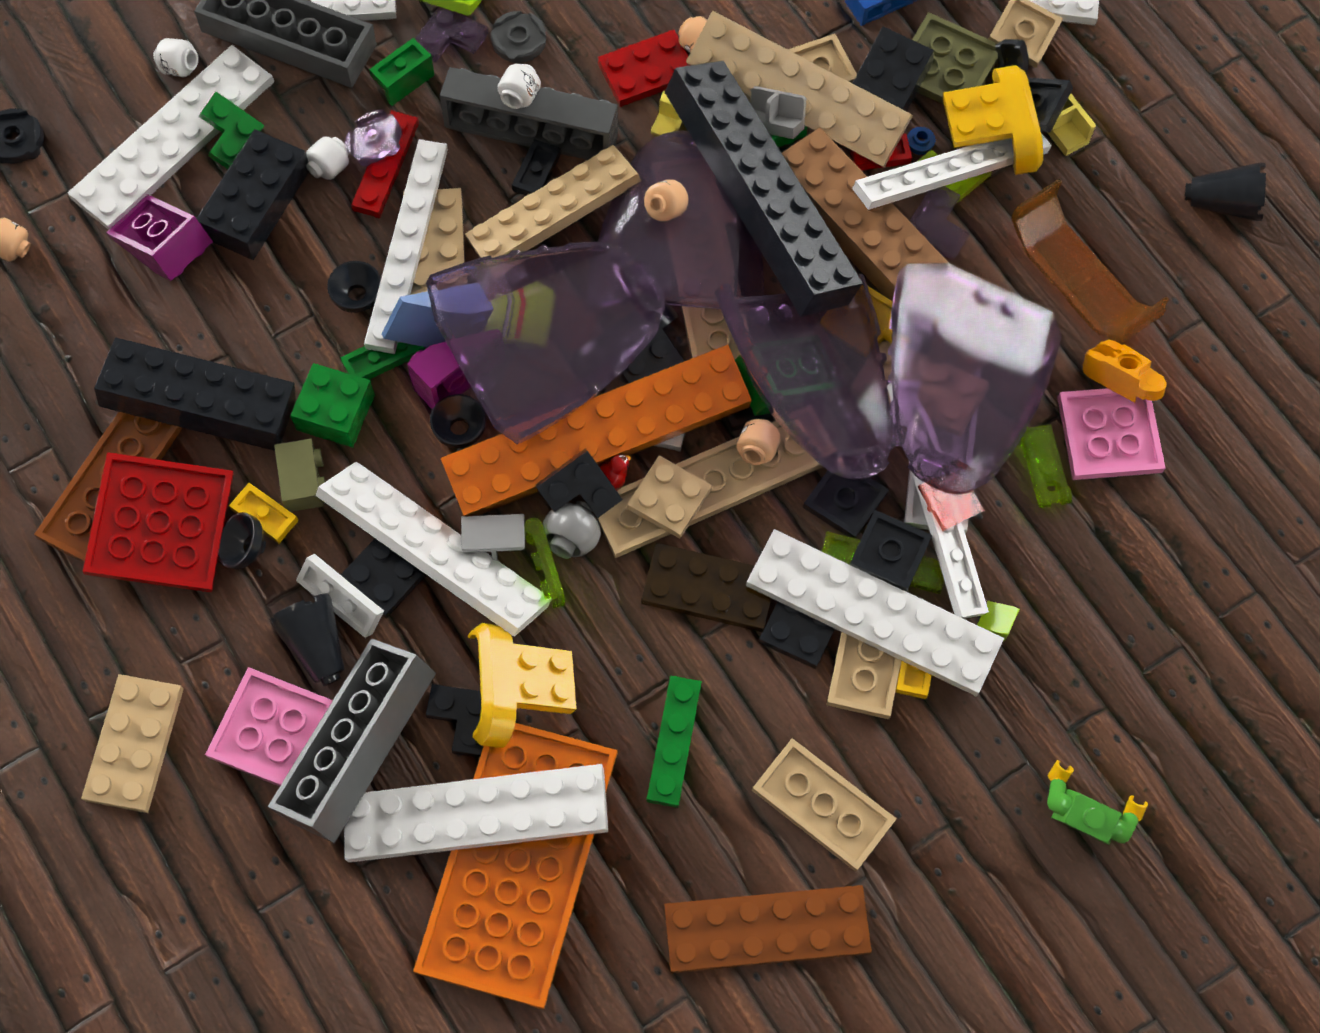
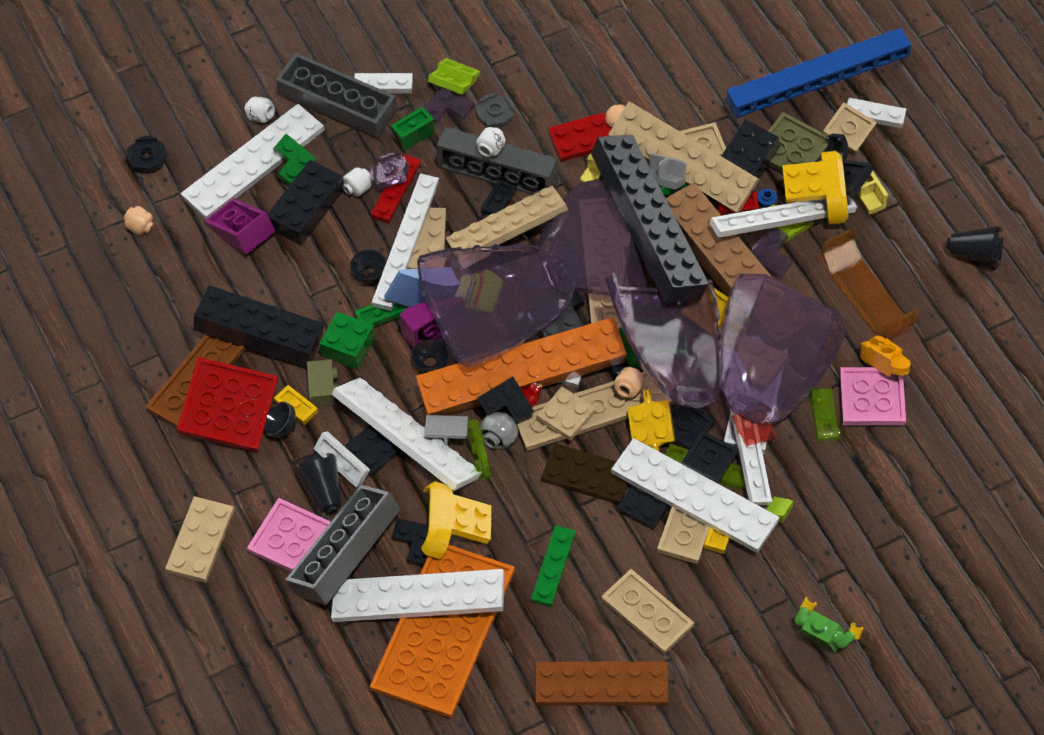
camera: 10 degrees right, 10 degrees down
light nougat head [644,180,689,222] -> none
none -> yellow plate [627,389,675,452]

